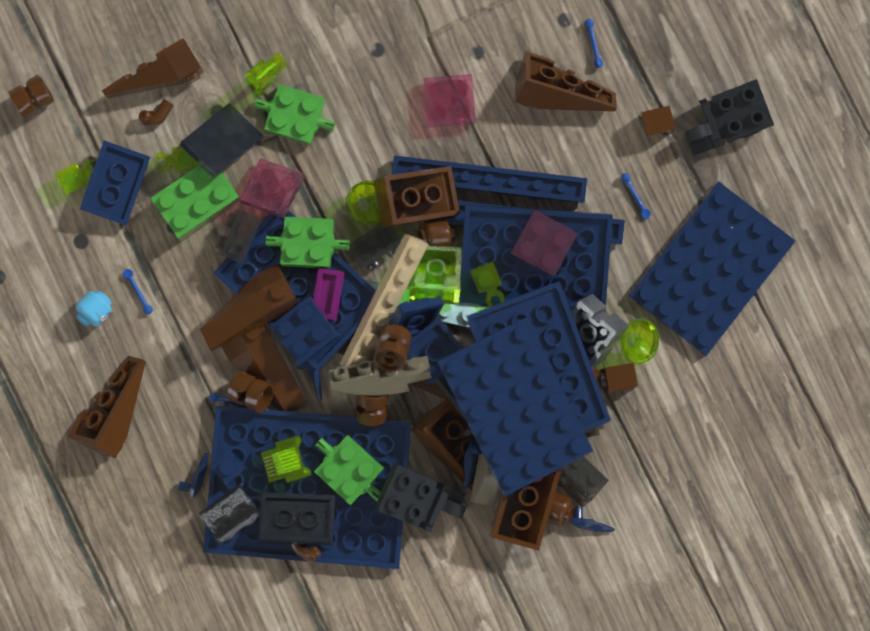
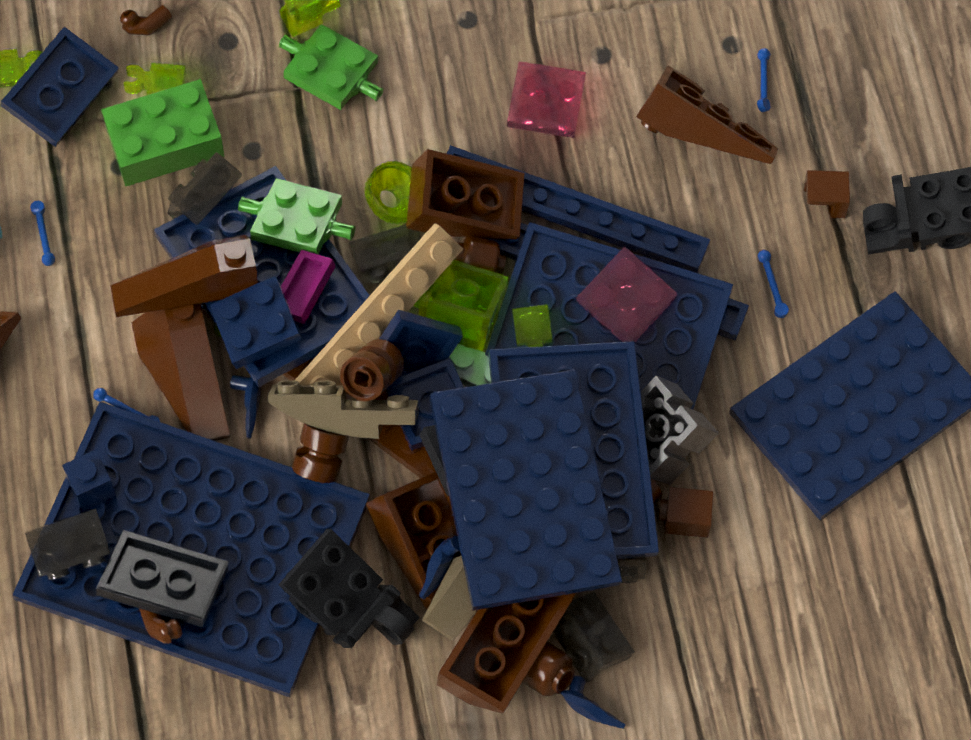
camera: 10 degrees right, 20 degrees down
dark blue bar [178,453,208,498] -> none
black tile [180,103,264,179] -> none
reddish brown wheel [228,371,274,413] -> none
clear pink plate [239,158,305,218] -> none
clear neon green piece [260,435,312,483] -> none
bright green plate [314,435,384,505] -> none
clear neon green piece [620,319,659,364] -> none

